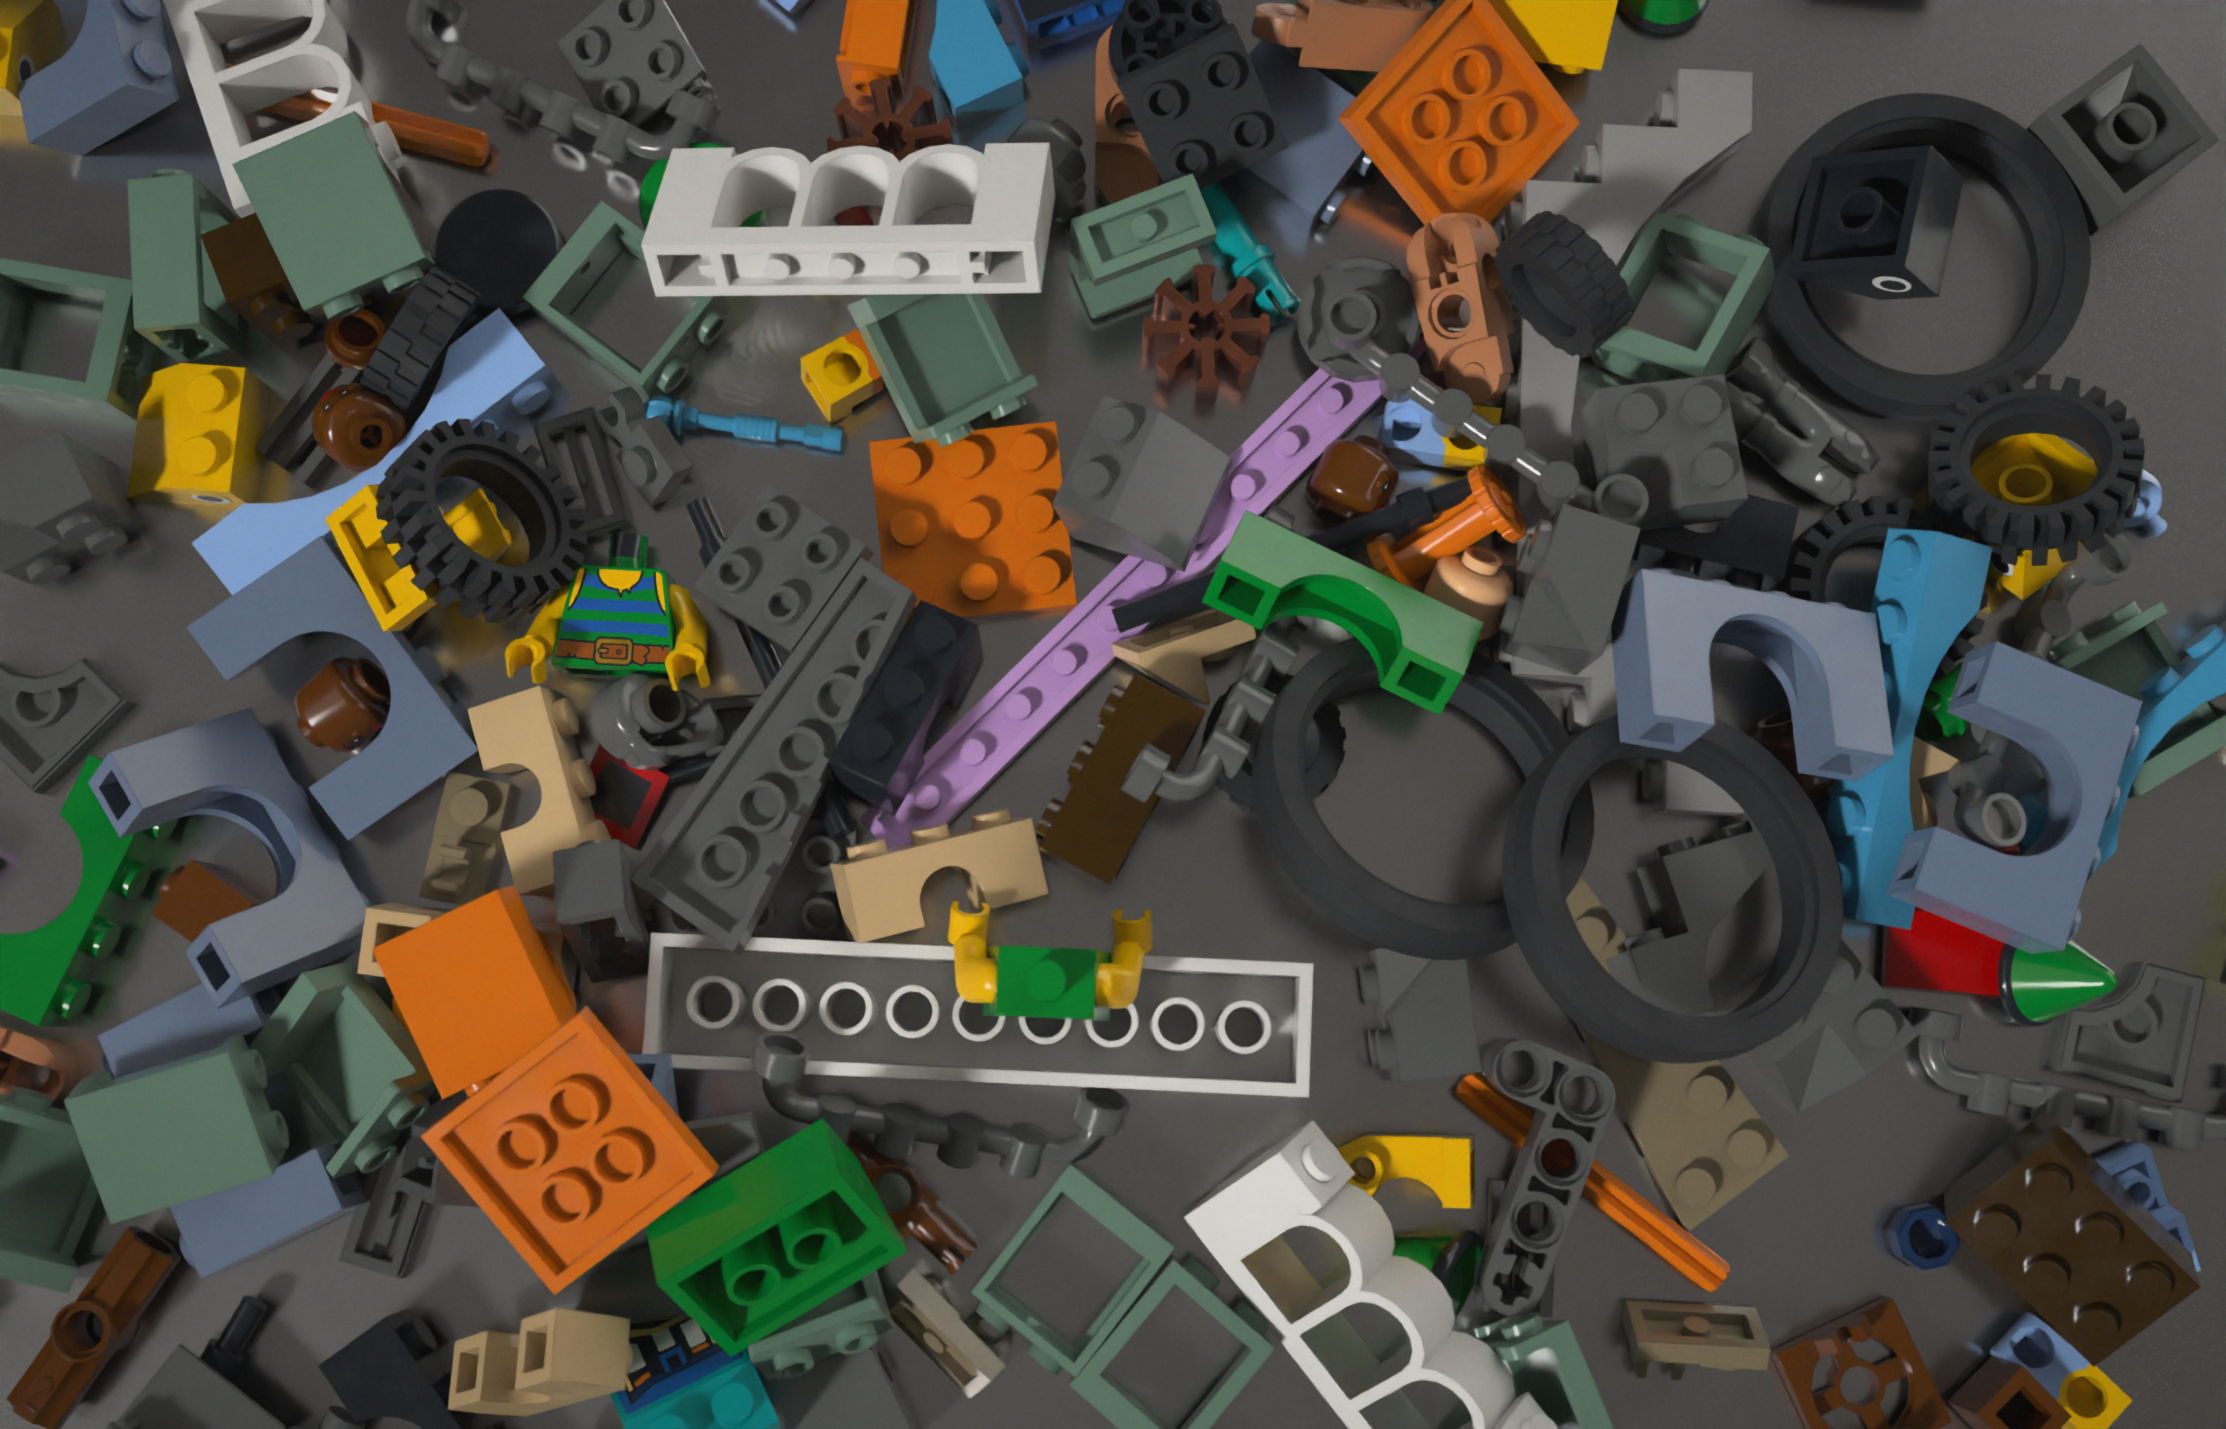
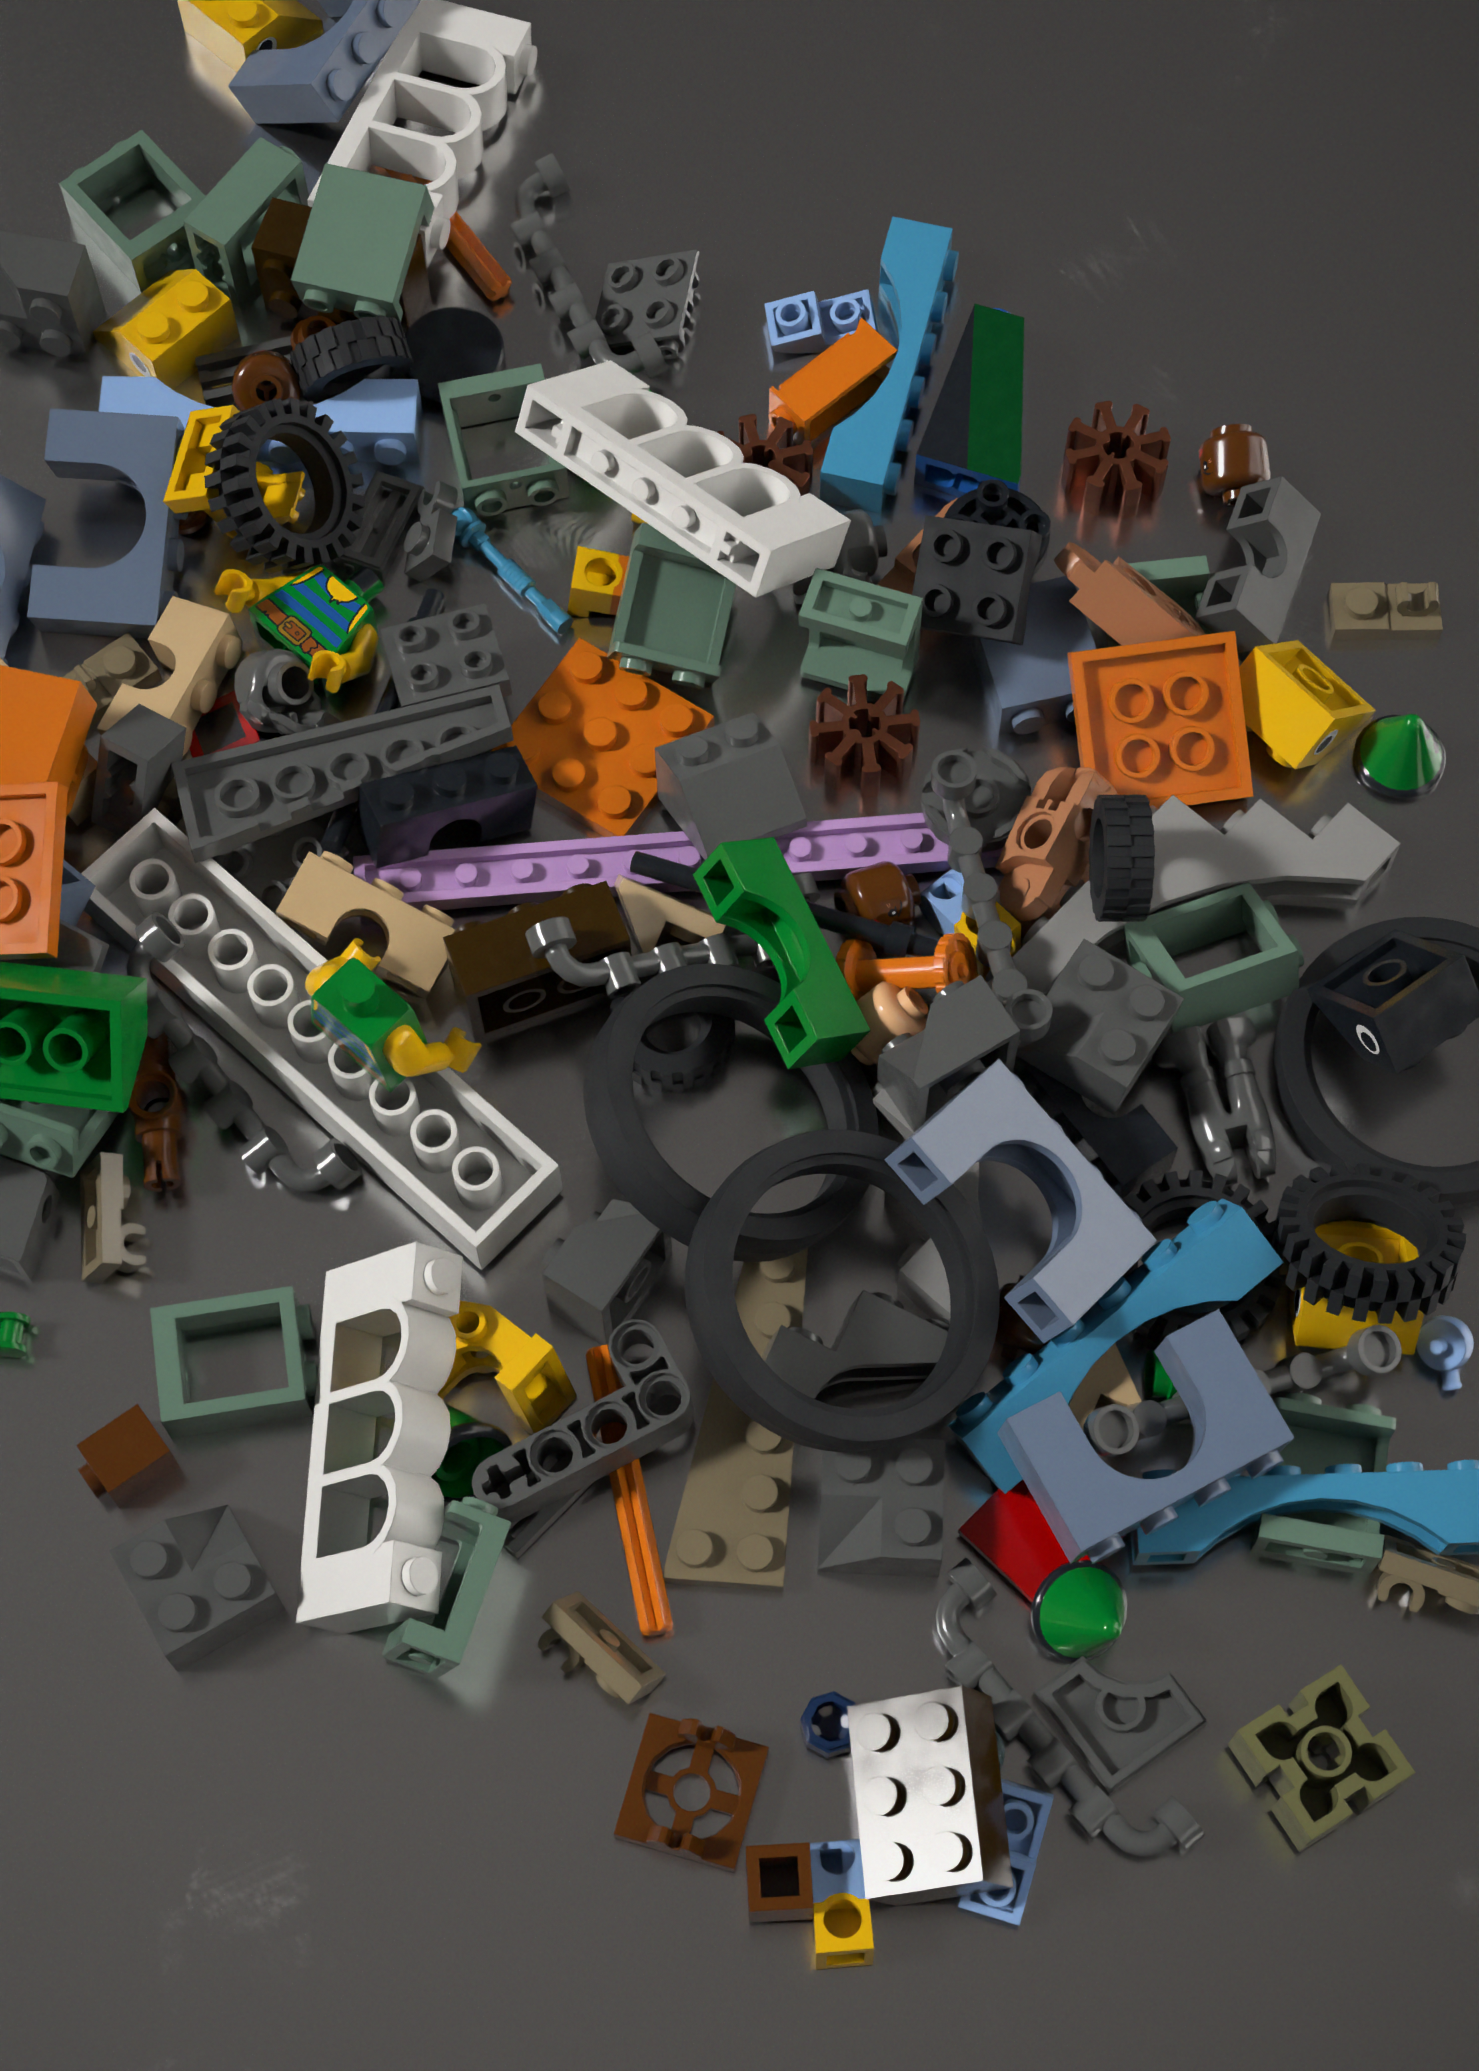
camera: 45 degrees right, 15 degrees down
reddish brown head [295,657,391,752] -> none
sand green window [971,1162,1175,1377] -> none
teal pin [1200,181,1301,326] -> none

